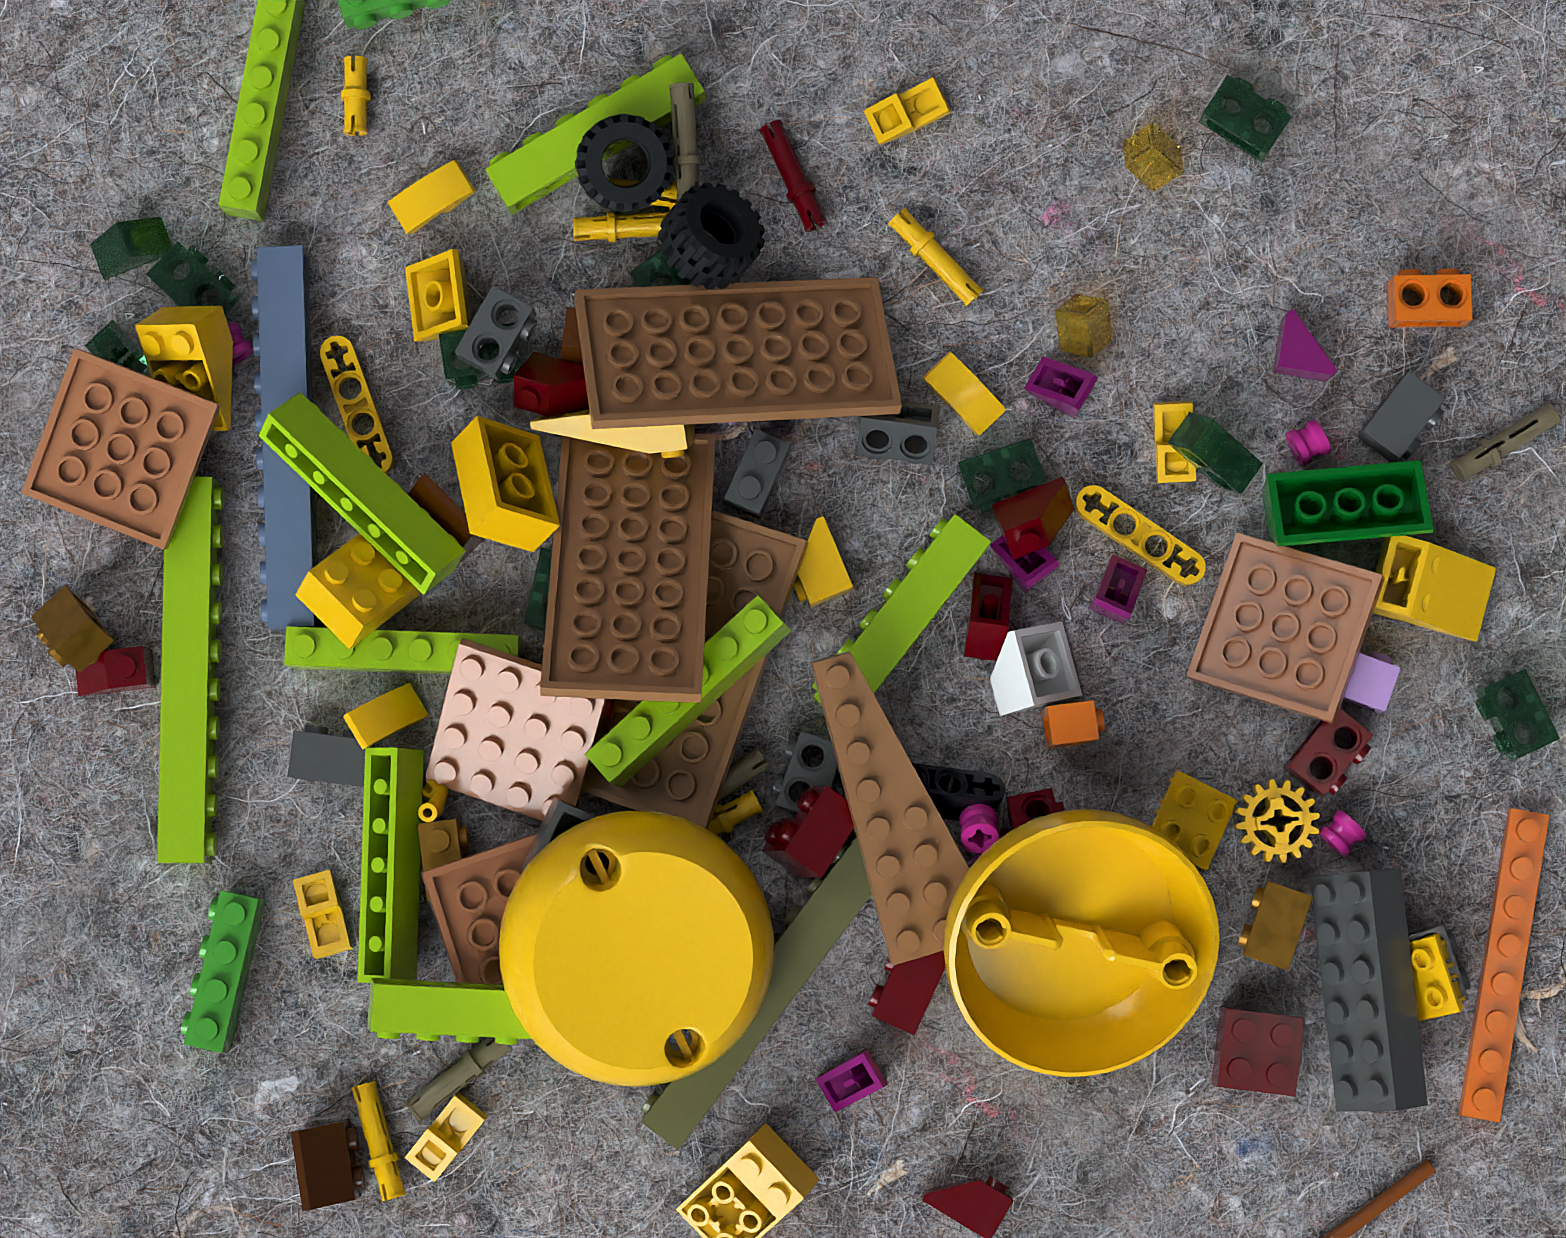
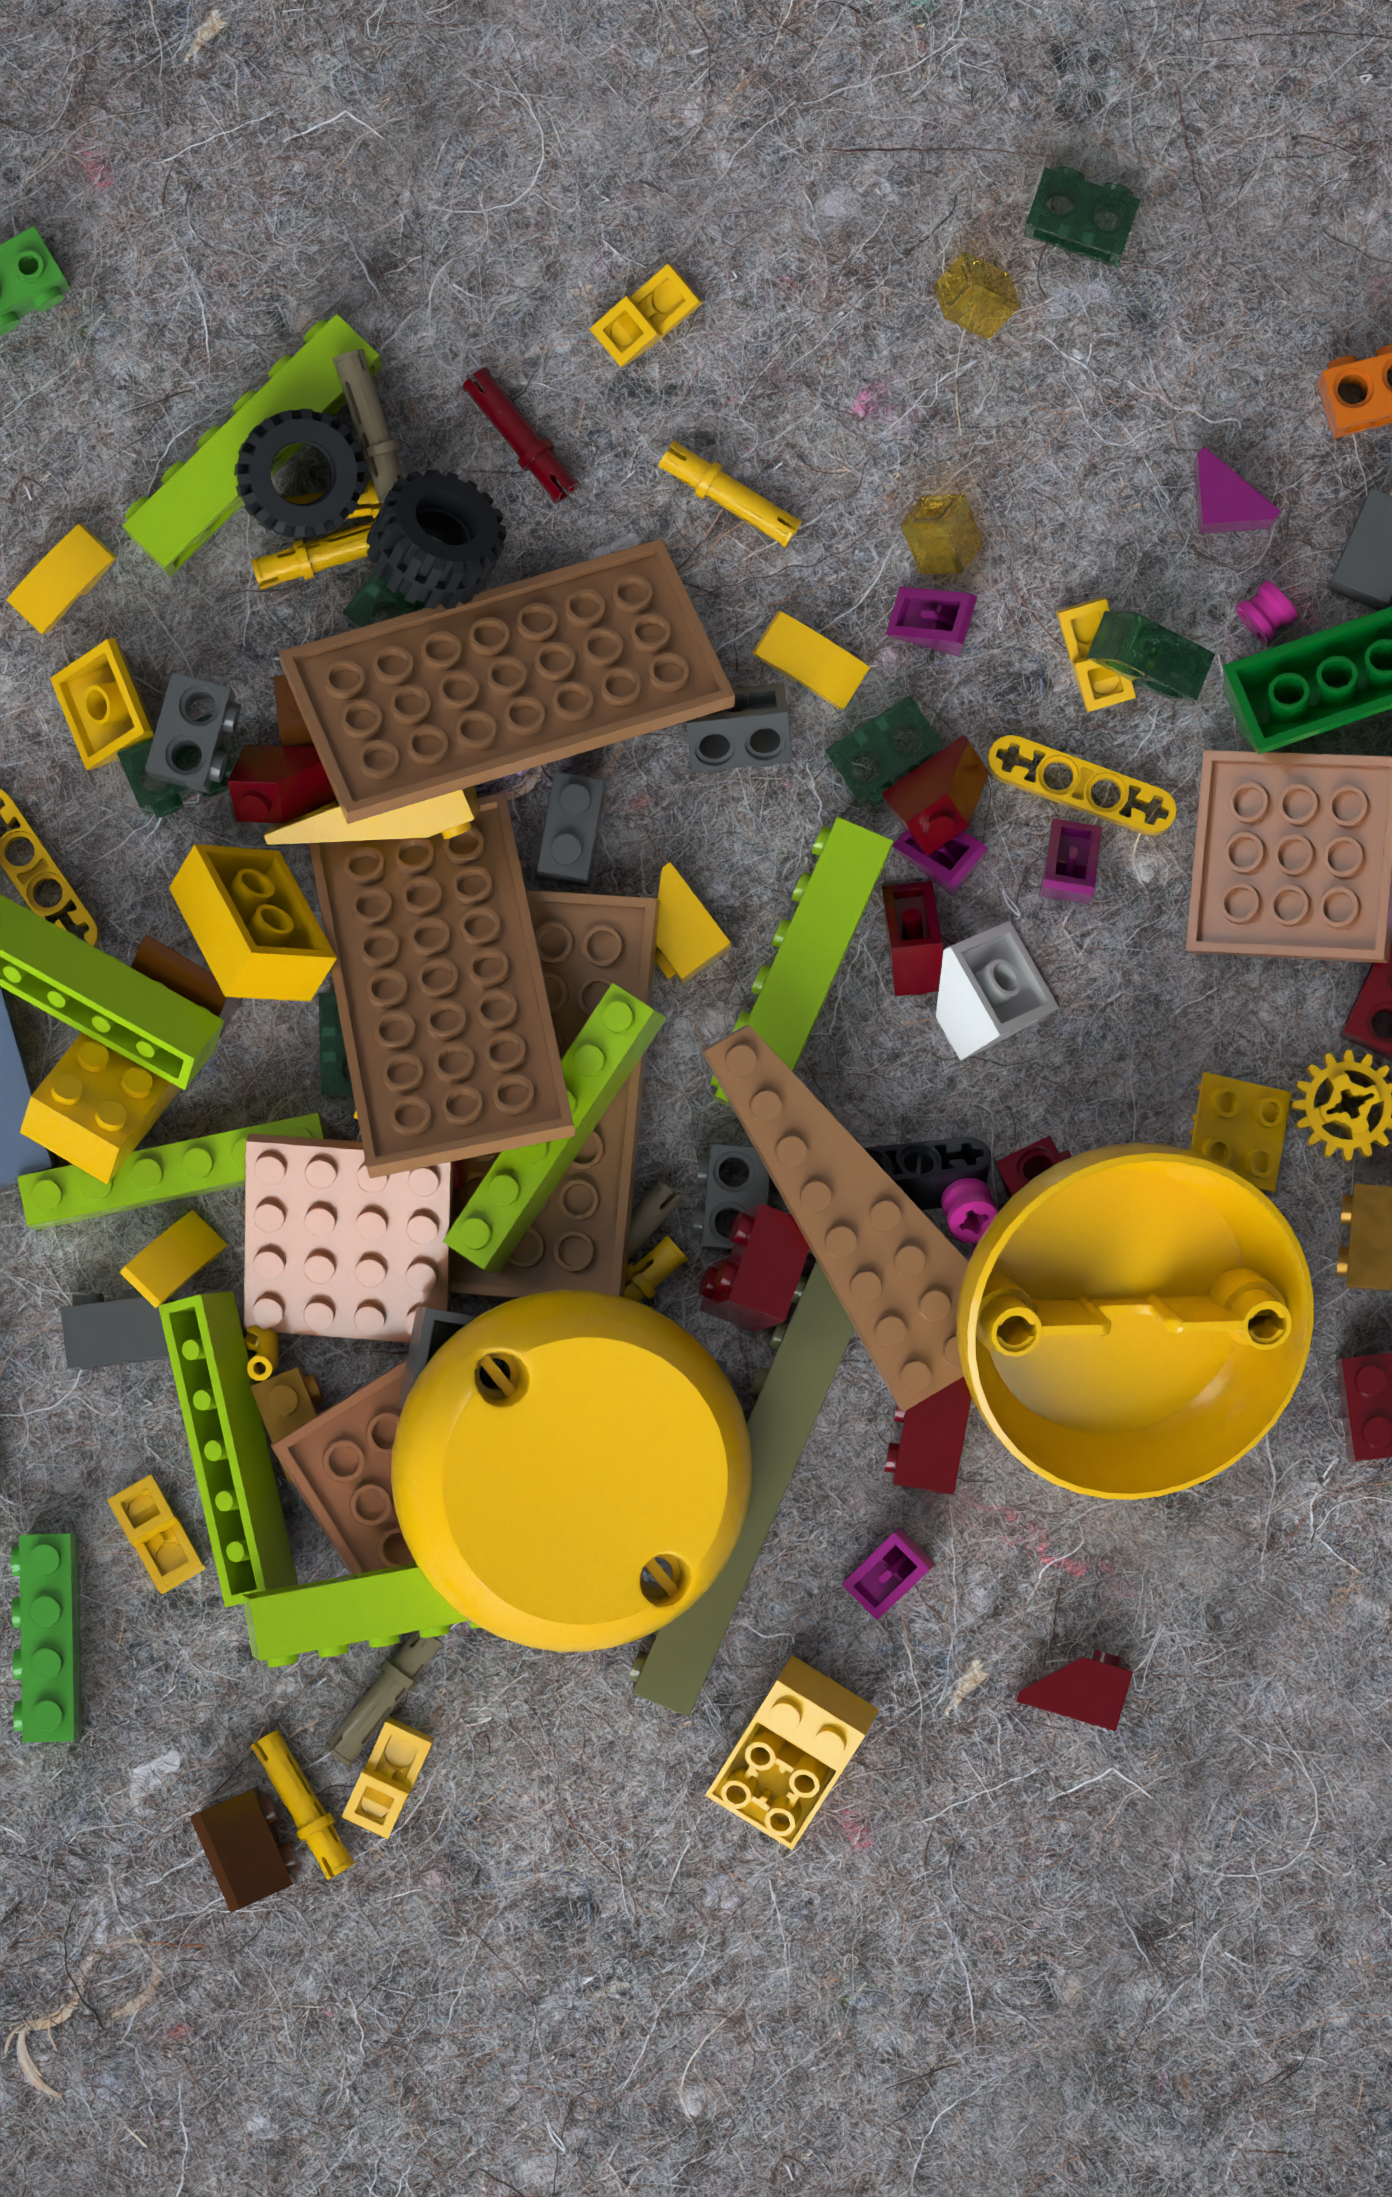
camera: 10 degrees left, 0 degrees up
orange brick [1041,700,1105,749] -> none

